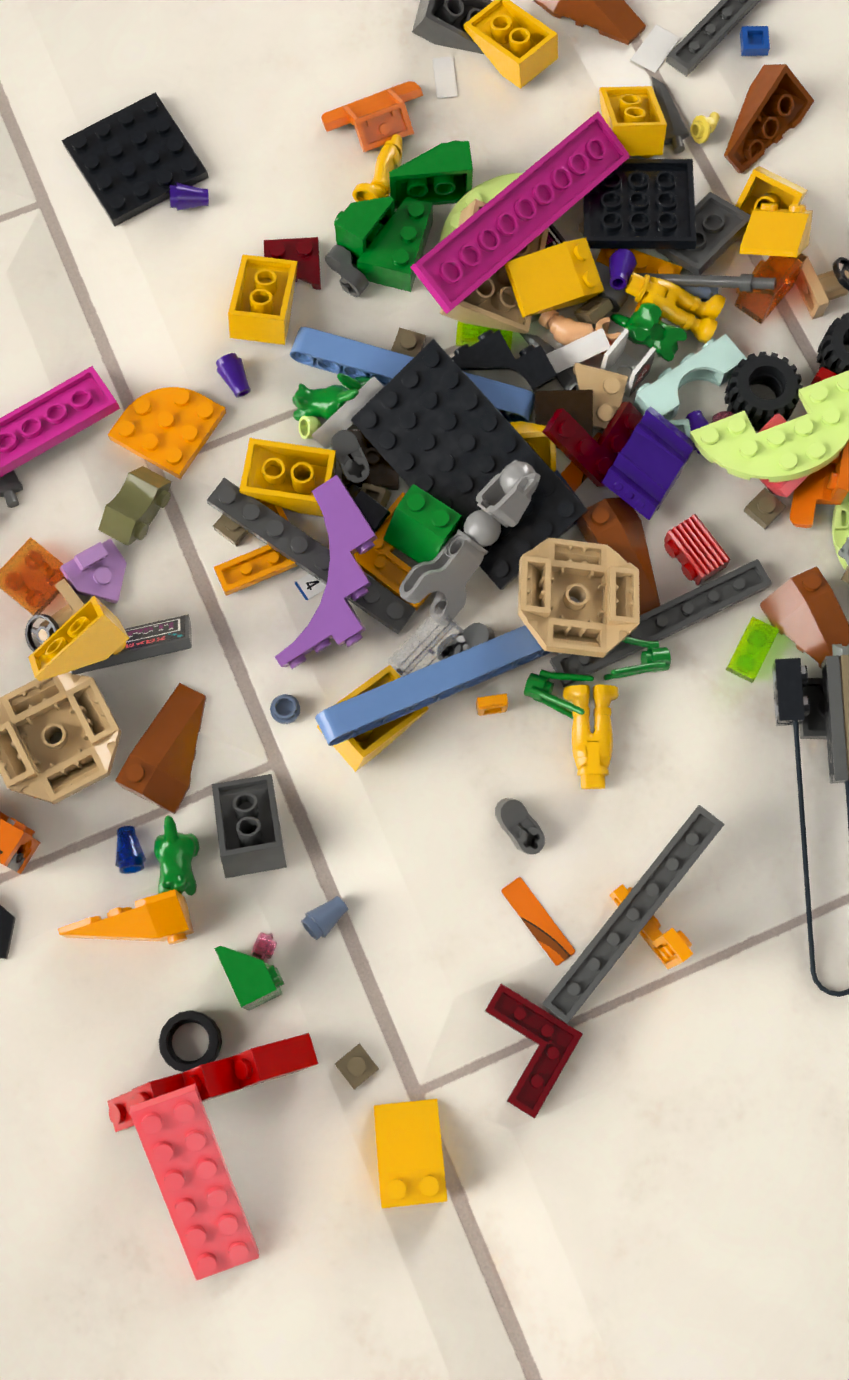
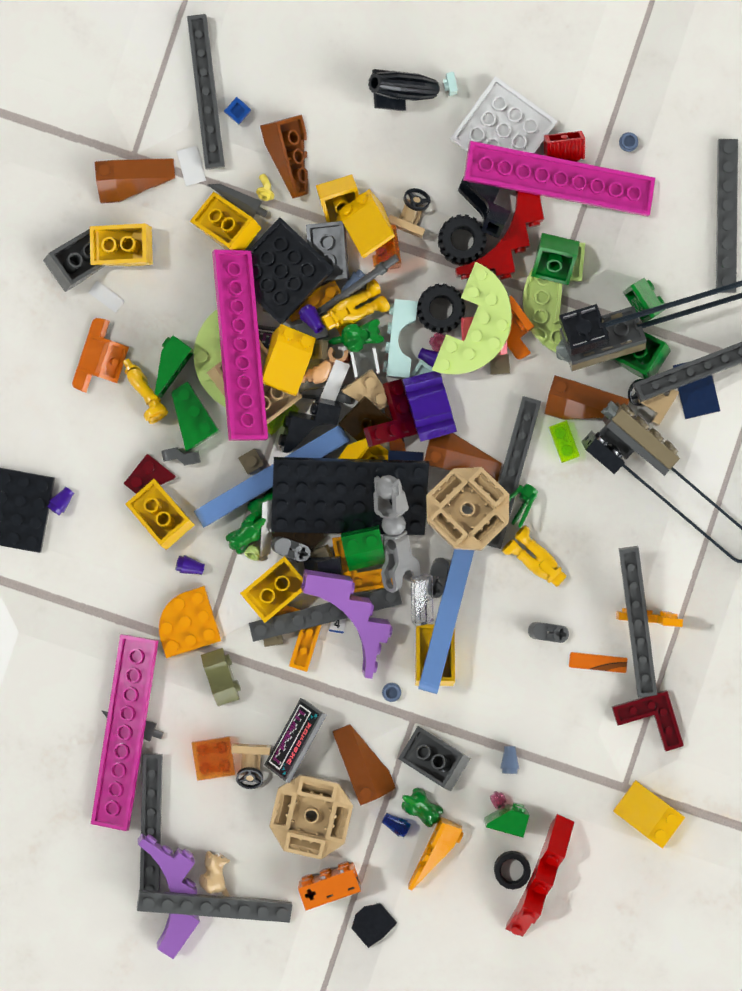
camera: 50 degrees left, 15 degrees up
yellow slope [28,596,129,681] -> none
lavender plate [59,538,127,604] -> none
coral plate [130,1084,259,1281] -> none
green slope [334,196,395,266] -> none
dark tan plate [335,1043,379,1090] -> none
light orange tile [476,693,508,716] -> none
green plant [524,669,594,719] -> none
red brick [664,514,731,585] -> none

